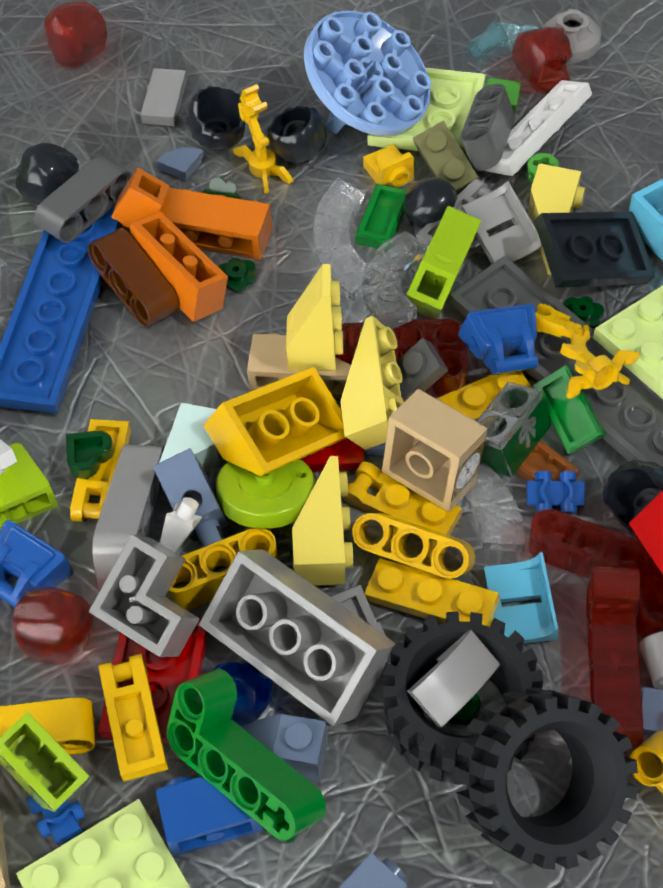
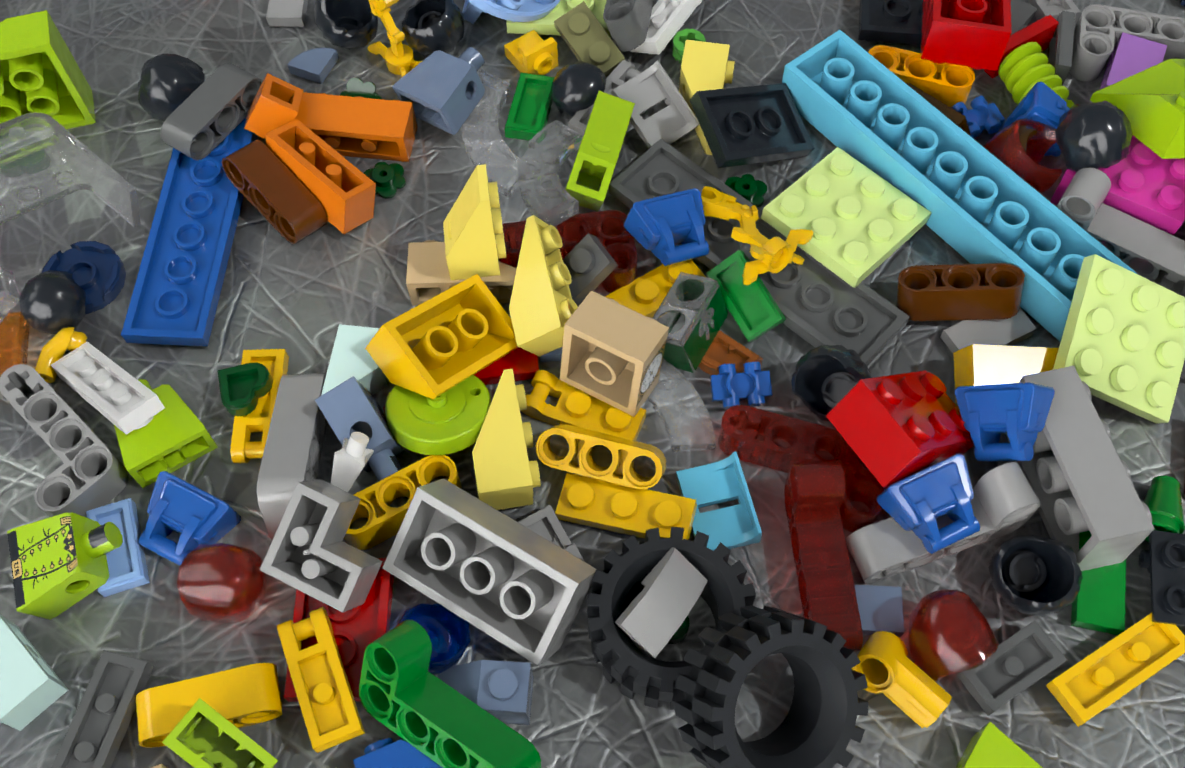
camera: 10 degrees left, 5 degrees up
none -> sand blue torso [392,47,485,135]

